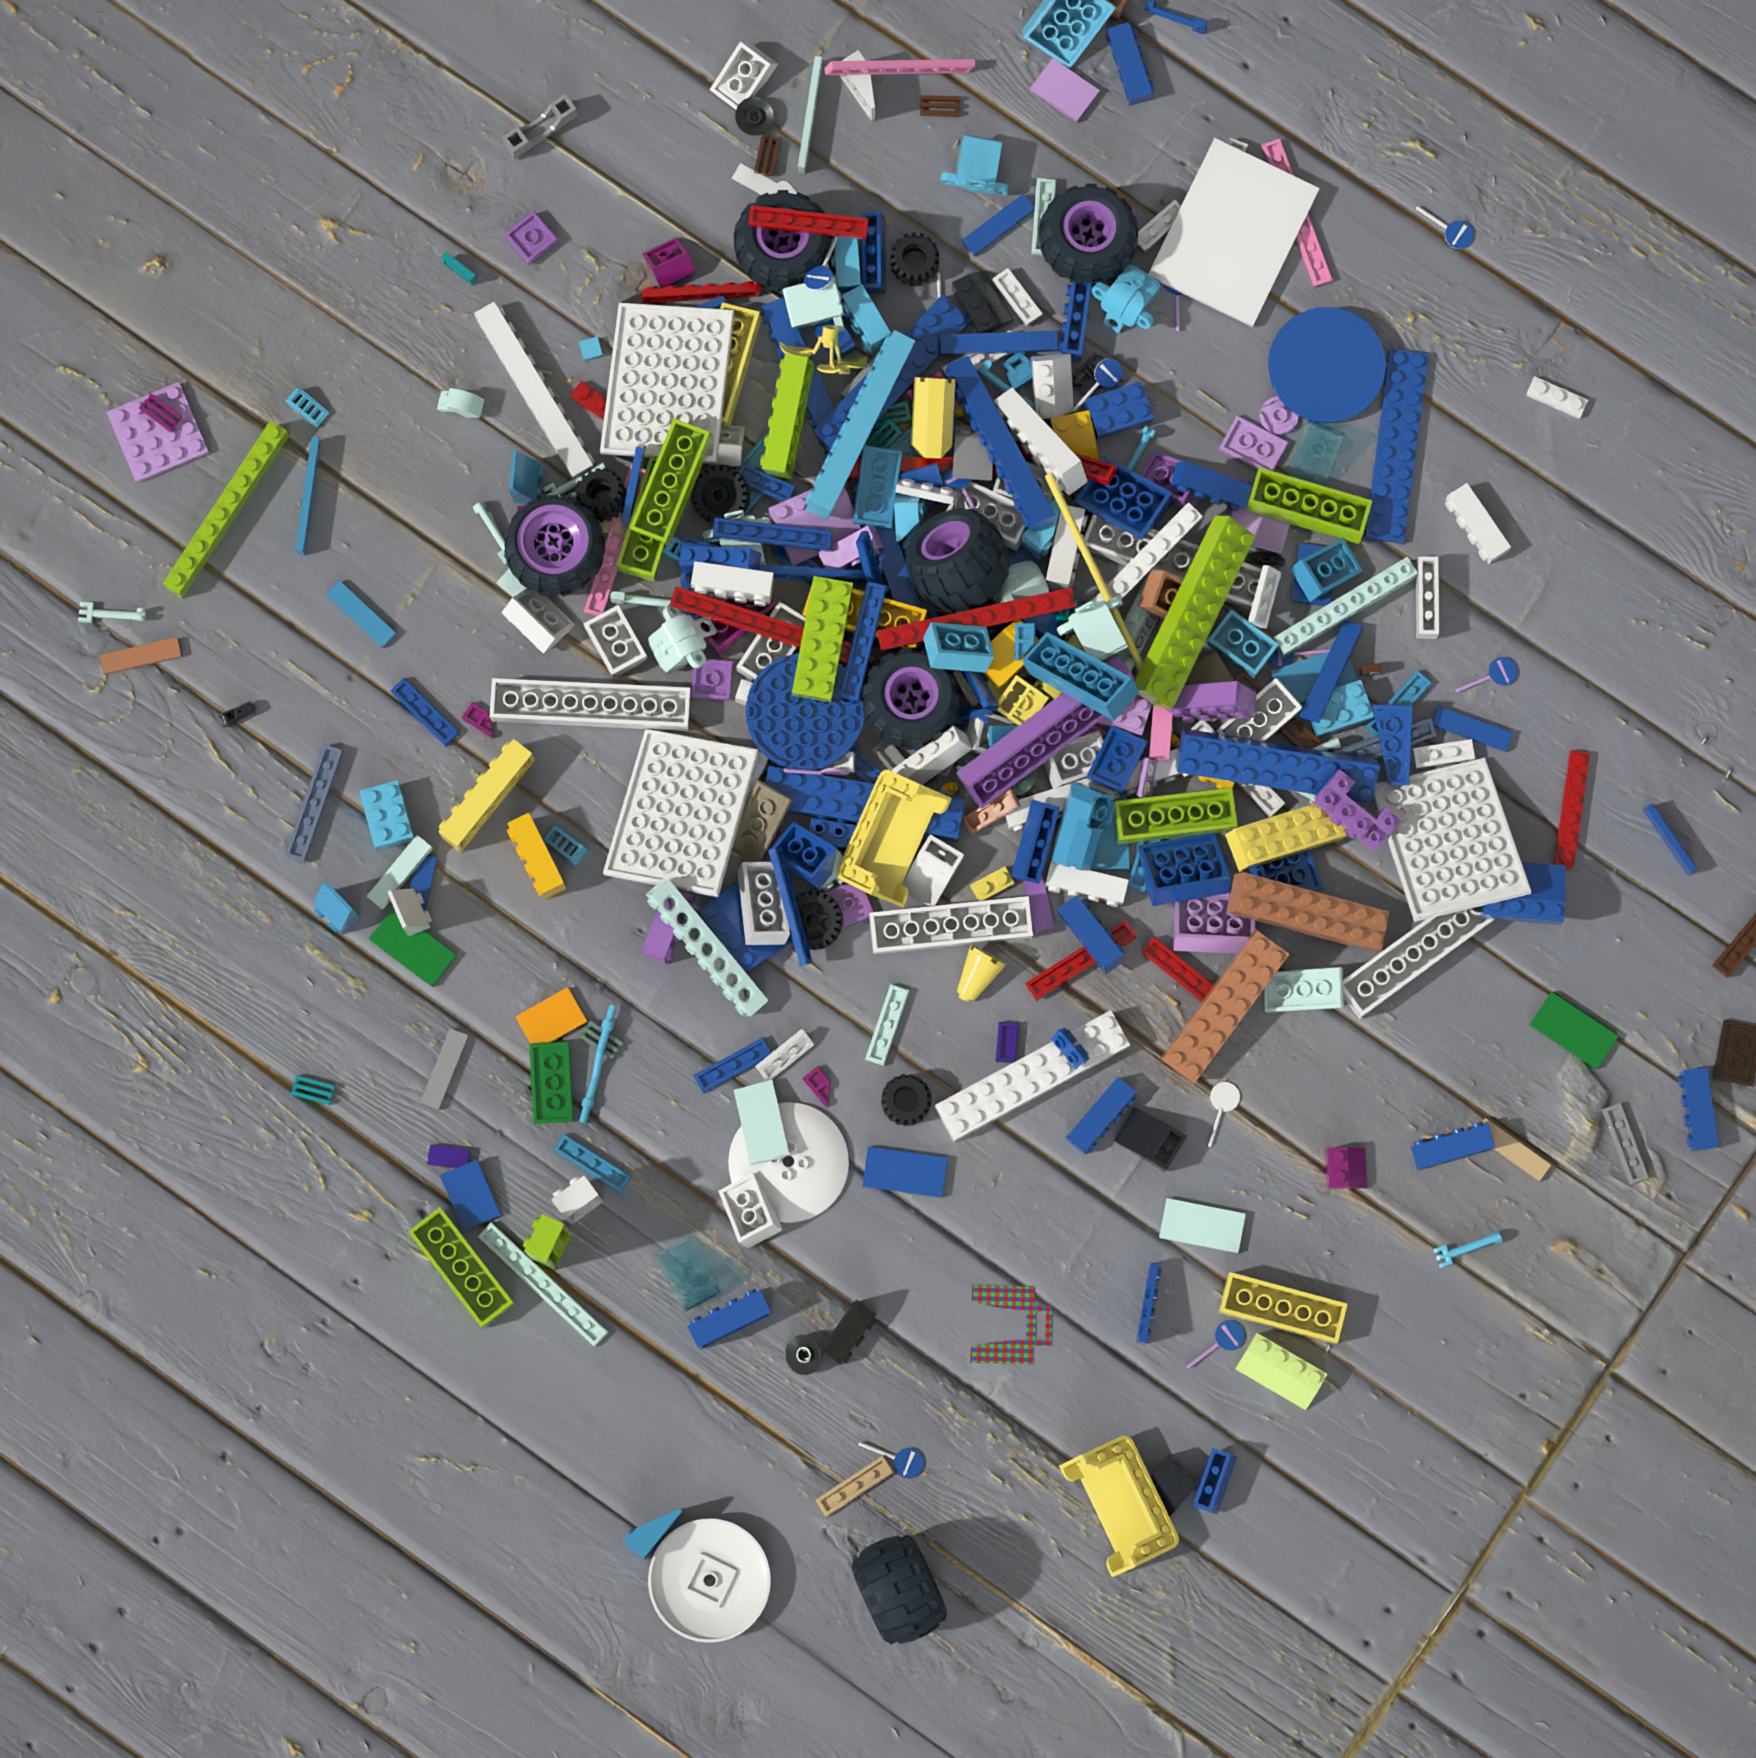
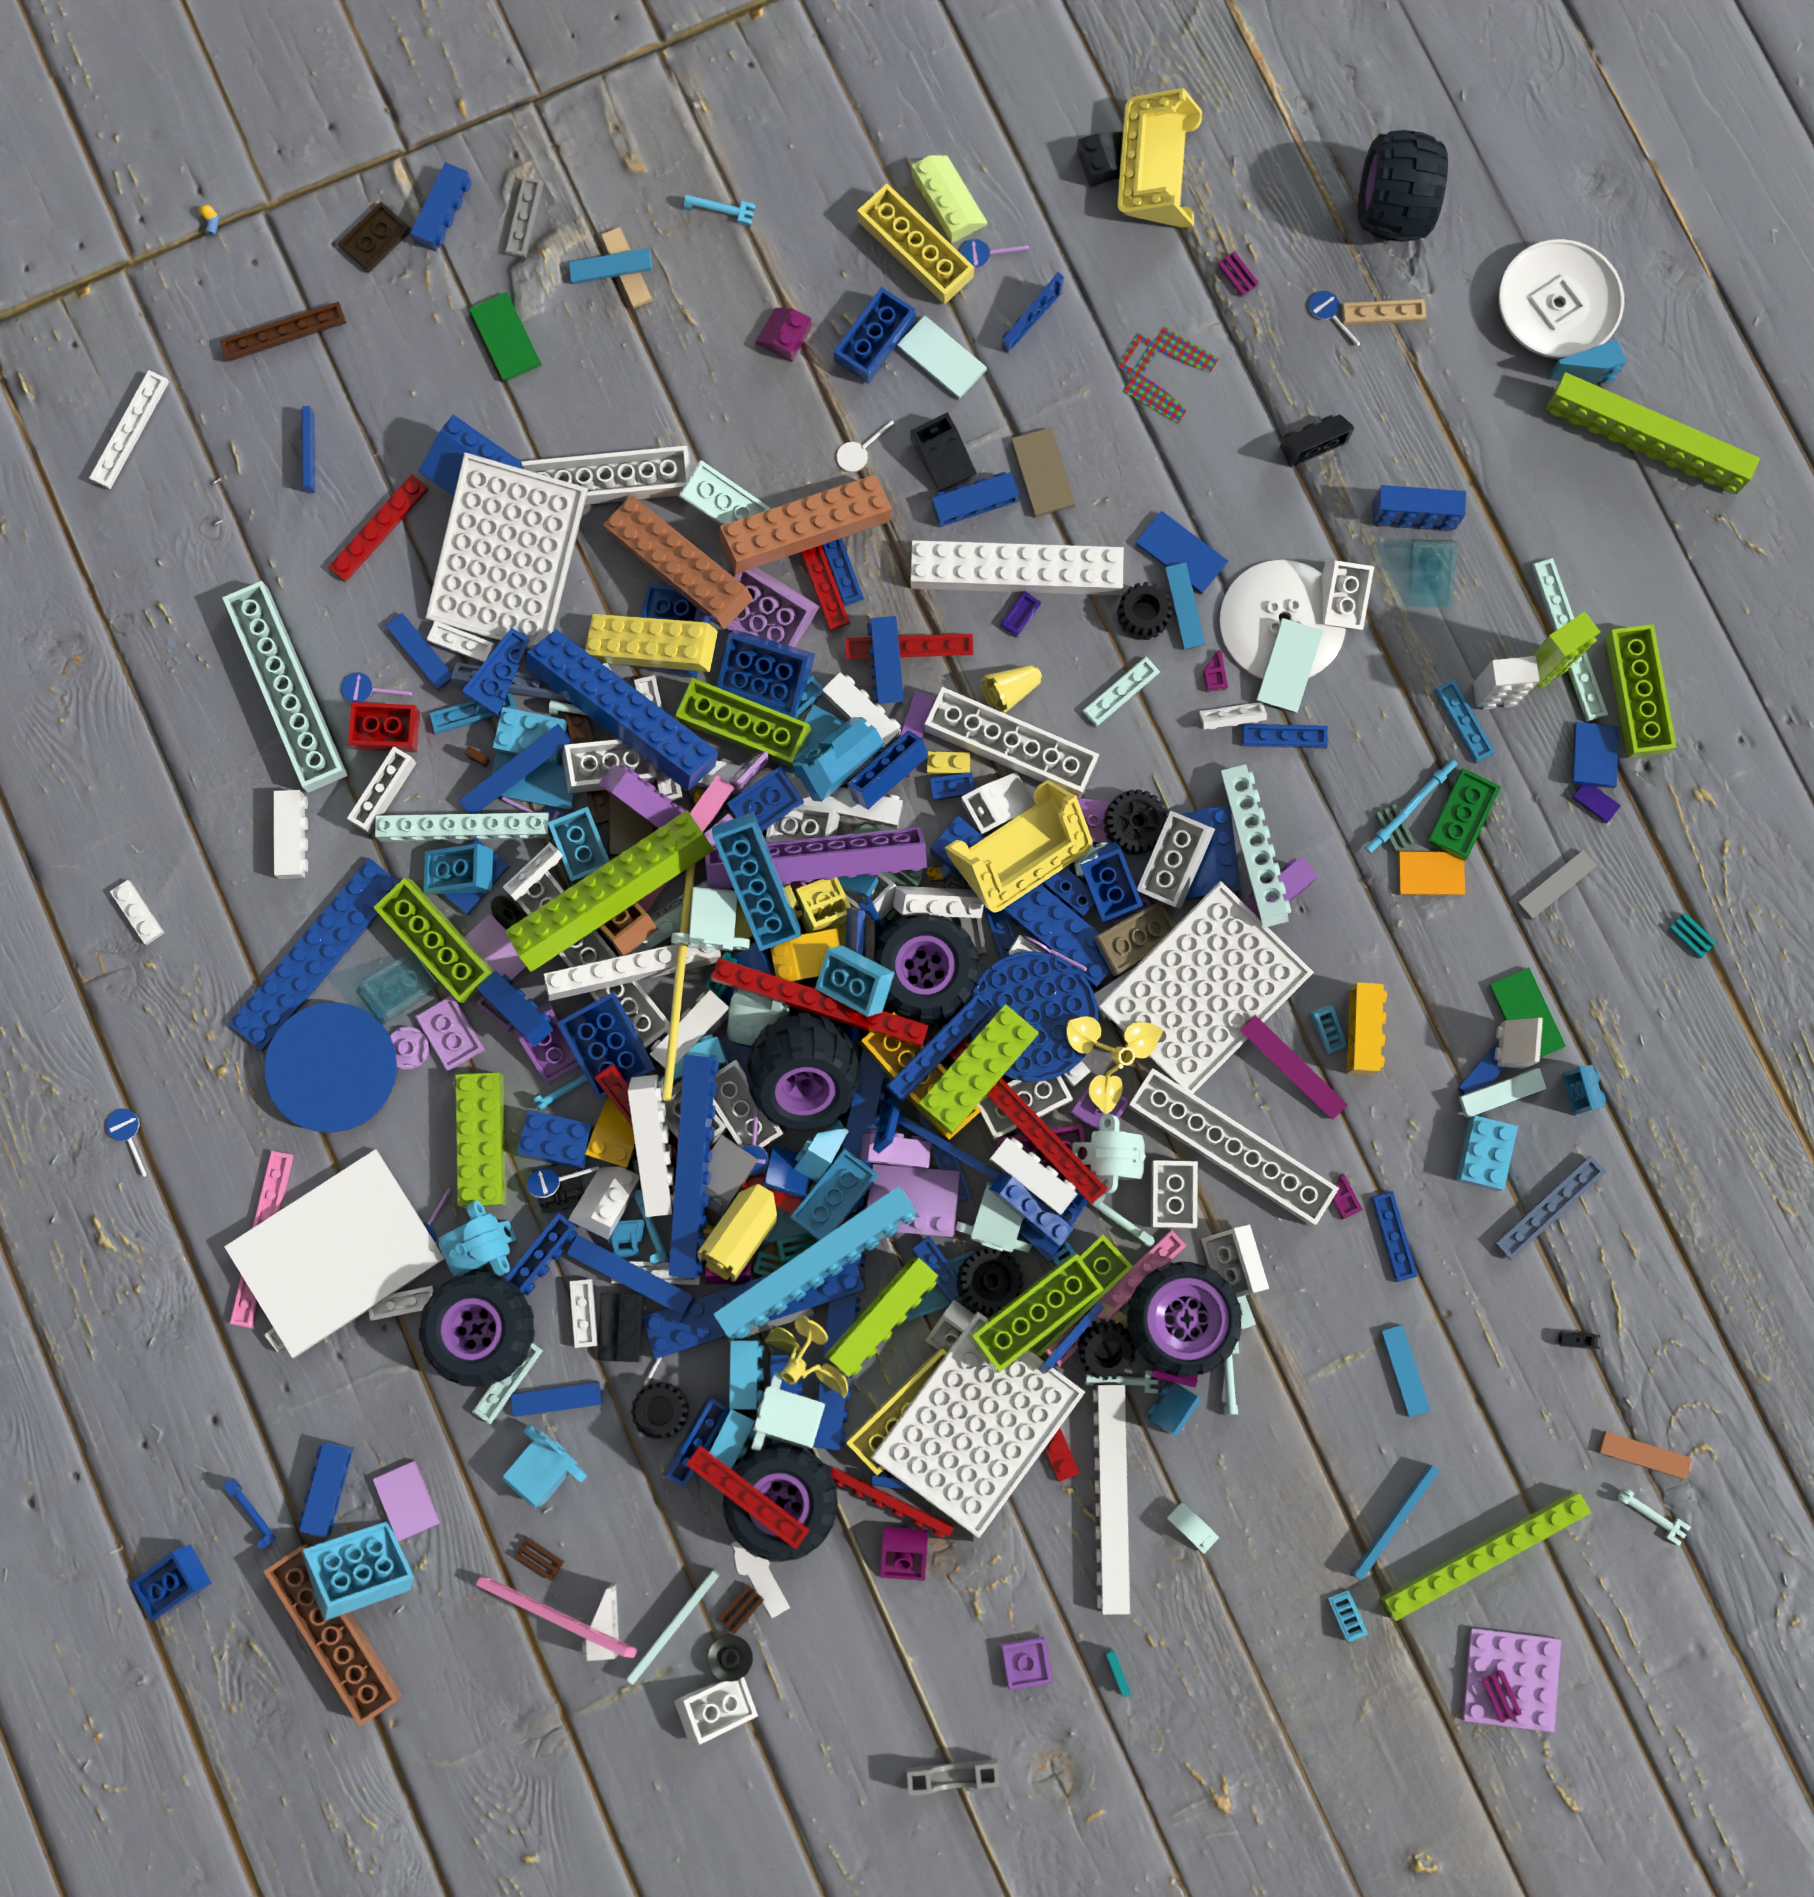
camera: 150 degrees left, 0 degrees up
light yellow brick [438,739,535,853] -> none
medium azure tile [579,337,603,361] -> none
blue tile [713,518,833,552] -> none
blue tile [768,847,813,966] -> none
pearl dark grey dish [785,1335,823,1375] -> none
blue piece [804,237,838,291] -> none
white plate [895,478,958,505] -> none
nougat tile [962,789,1021,835] -> none
dark azure tile [1015,623,1035,661] -> none
blue hinge [1051,1027,1090,1069] -> none
blue brick [1193,1448,1237,1514] -> none
medium lavender bracket [1311,770,1401,851] -> none
blue brick [1411,1122,1495,1171] -> none
none -> light aqua brick [222,581,348,793]
none -> red brick [348,702,420,753]
none -> lime brick [456,1073,506,1208]
none -> dark azure tile [569,248,653,284]
none -> blue tile [822,538,864,607]
none -> blue brick [834,287,916,384]
none -> blue plate [930,772,975,801]
none -> dark tan tile [1011,427,1075,517]
none -> light yellow plant [1066,1016,1163,1114]
none -> dark azure tile [1165,562,1205,650]
none -> magenta tile [1217,251,1259,297]
none -> magenta tile [1239,1014,1348,1120]
none -> lime brick [1545,372,1760,494]

